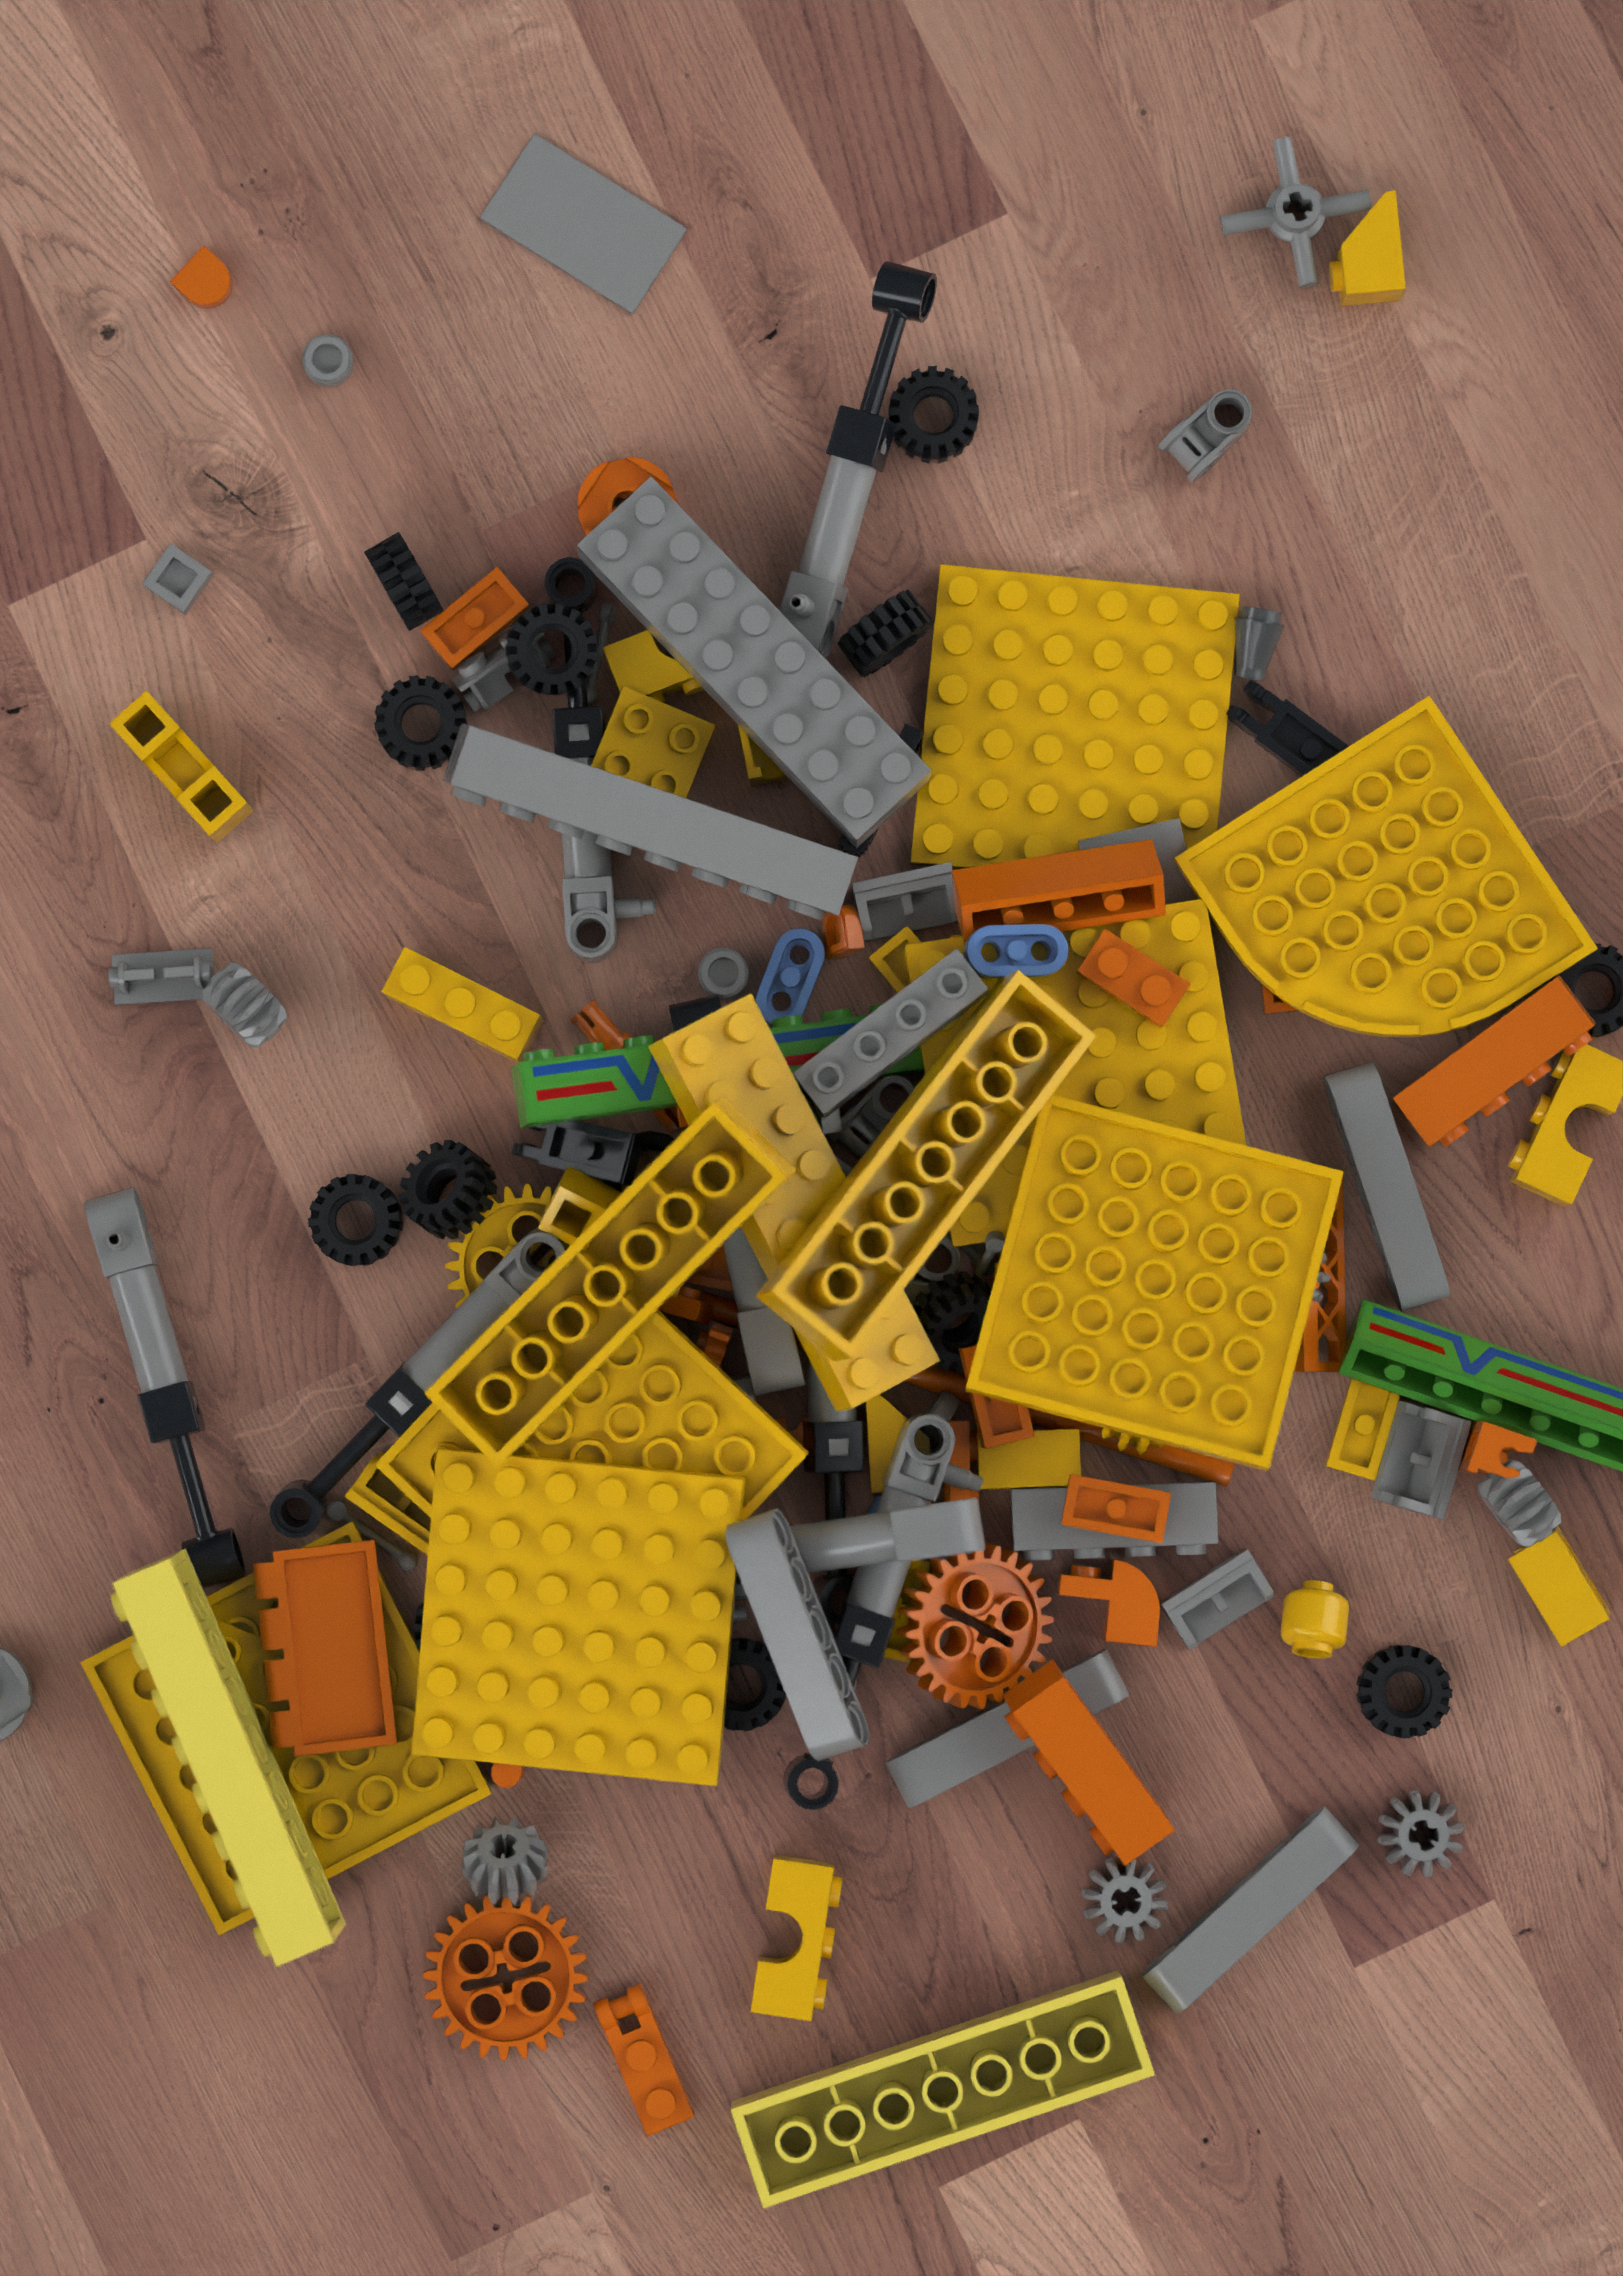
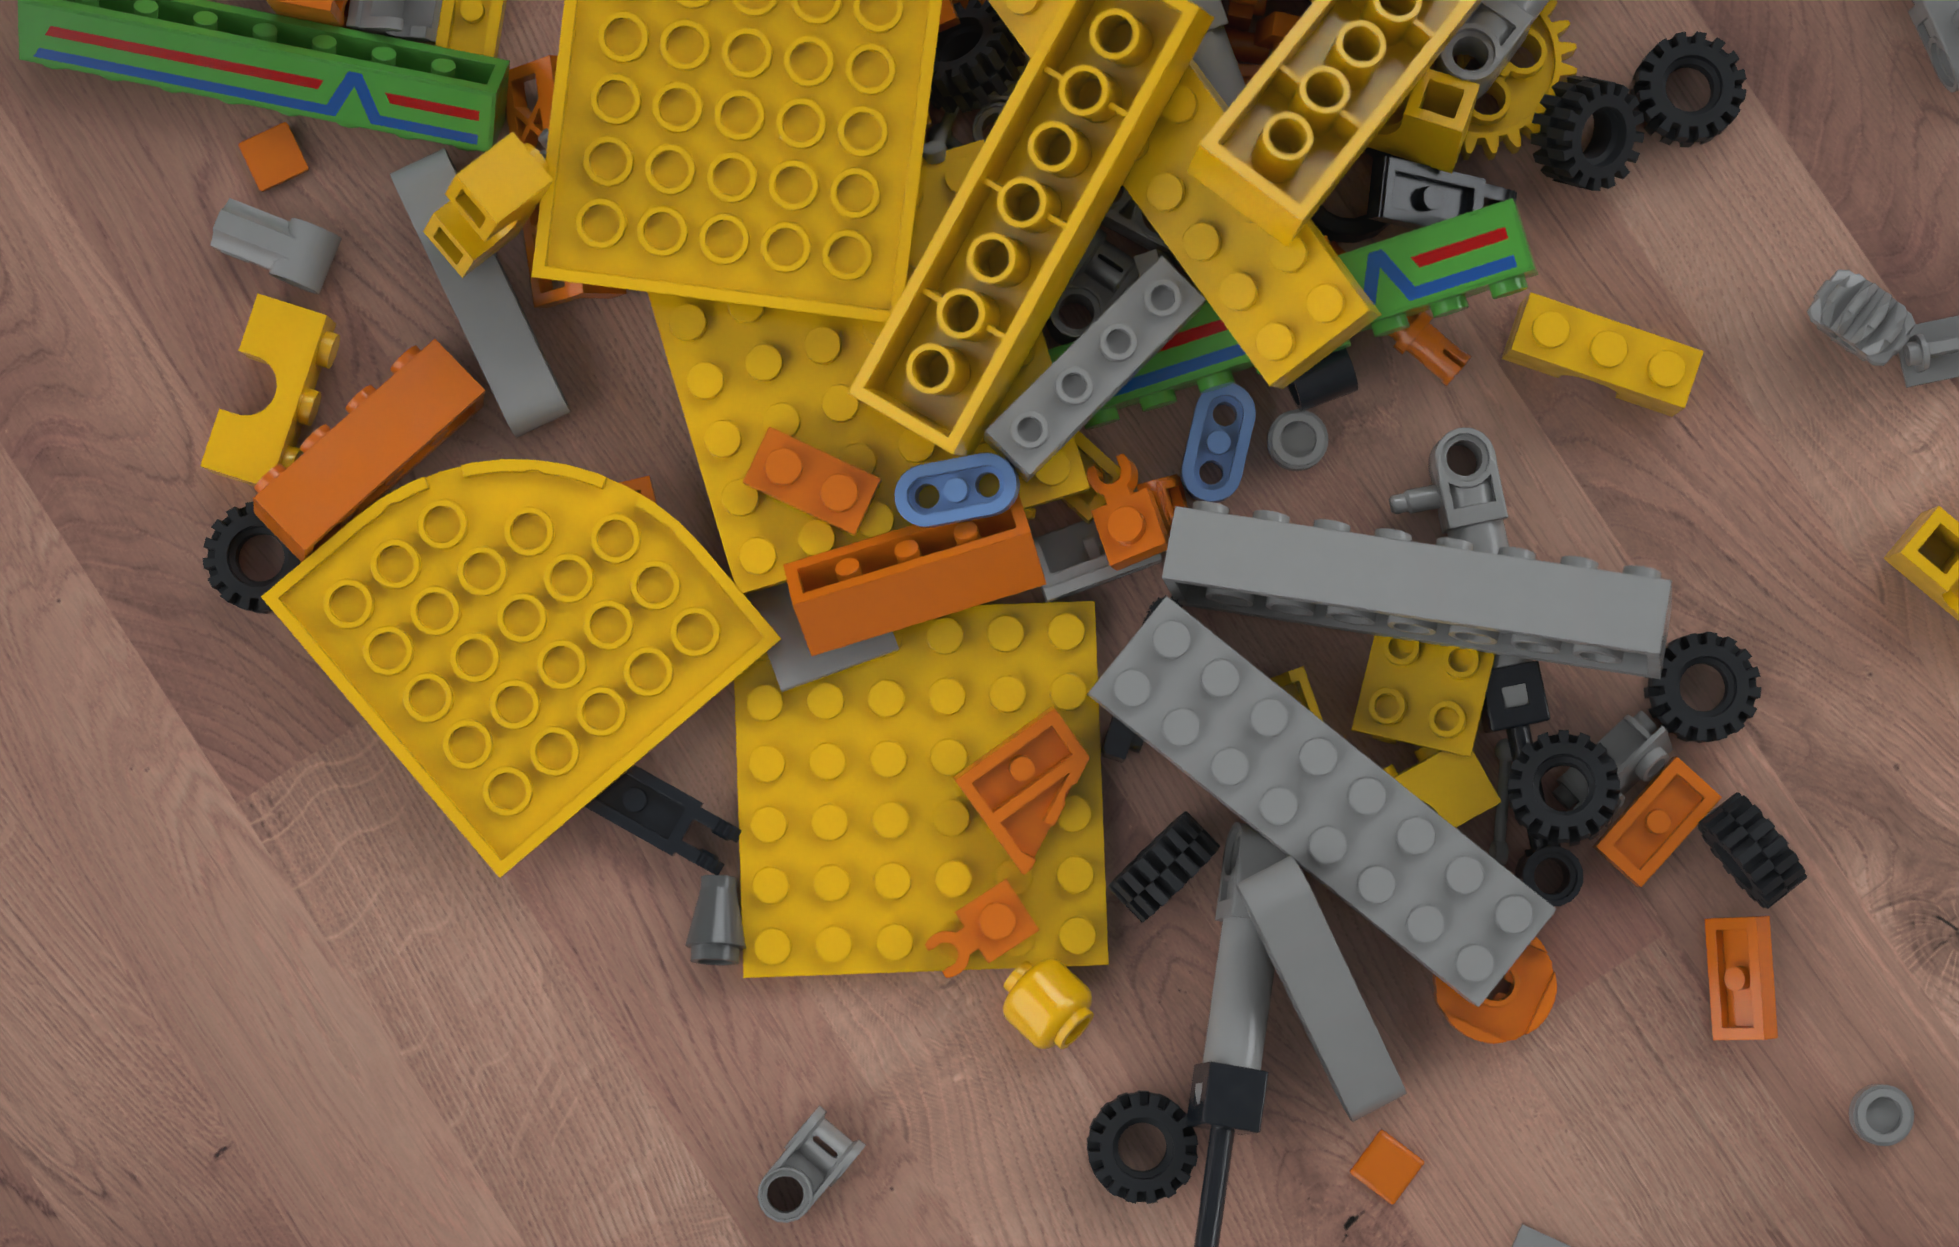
camera: 165 degrees right, 0 degrees up
none -> light grey piece [210,198,342,294]
none -> orange piece [238,122,309,192]
none -> yellow arch [423,132,554,278]
none -> orange plate [925,879,1039,978]
none -> orange wing [953,706,1090,875]
none -> yellow head [1003,959,1094,1049]
none -> orange plate [1087,453,1169,571]
none -> light grey beam [1235,855,1407,1122]
none -> orange piece [1350,1130,1424,1205]
none -> orange plate [1705,916,1778,1040]

